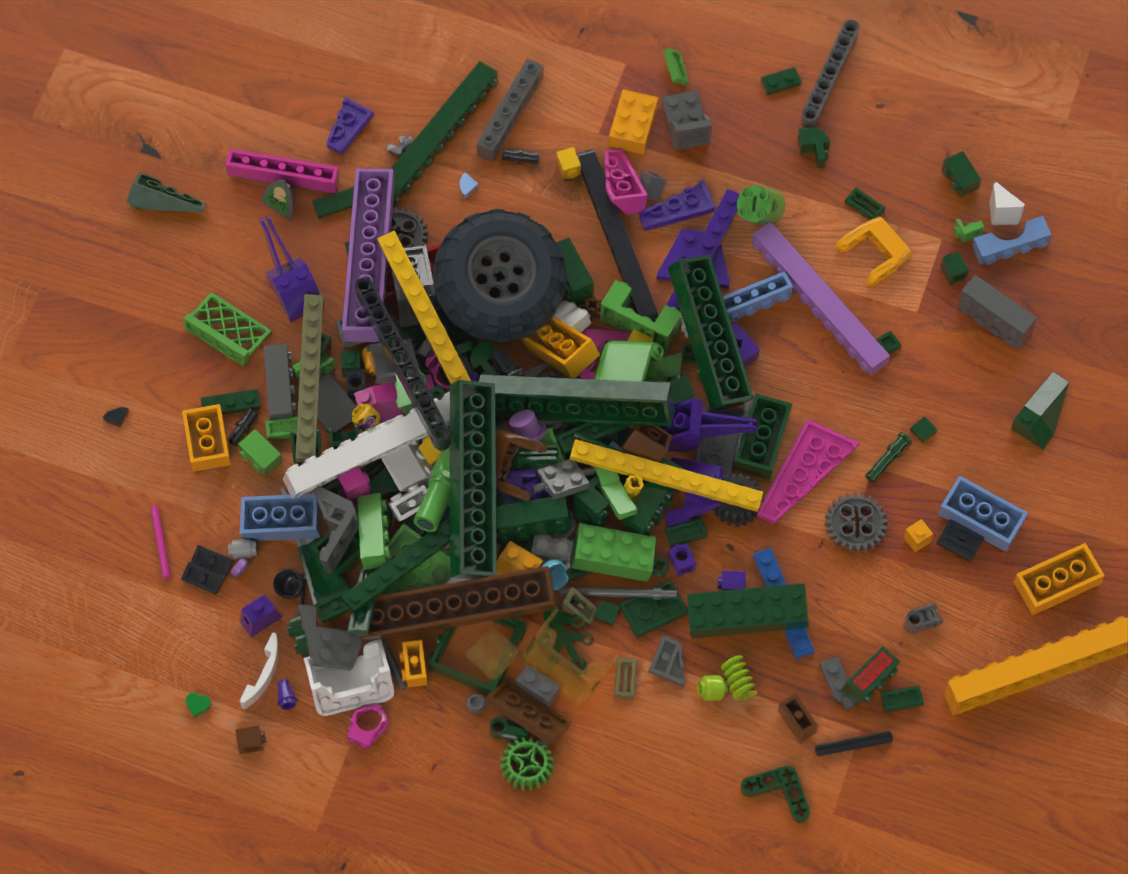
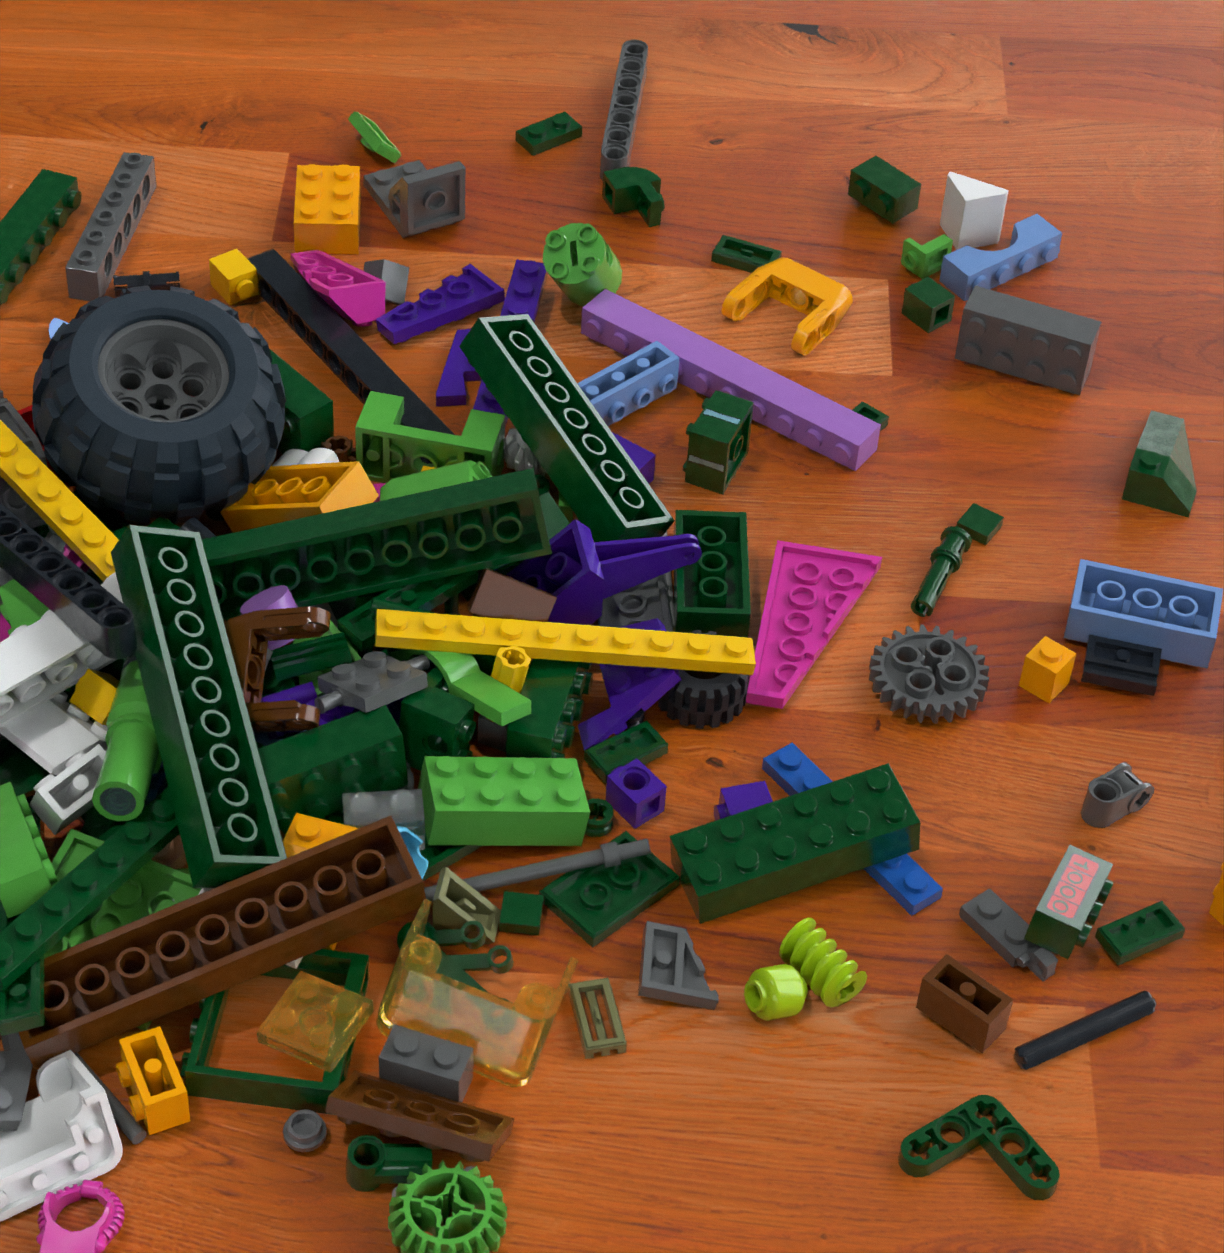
camera: 20 degrees left, 20 degrees down
none -> dark green container [682,390,754,495]

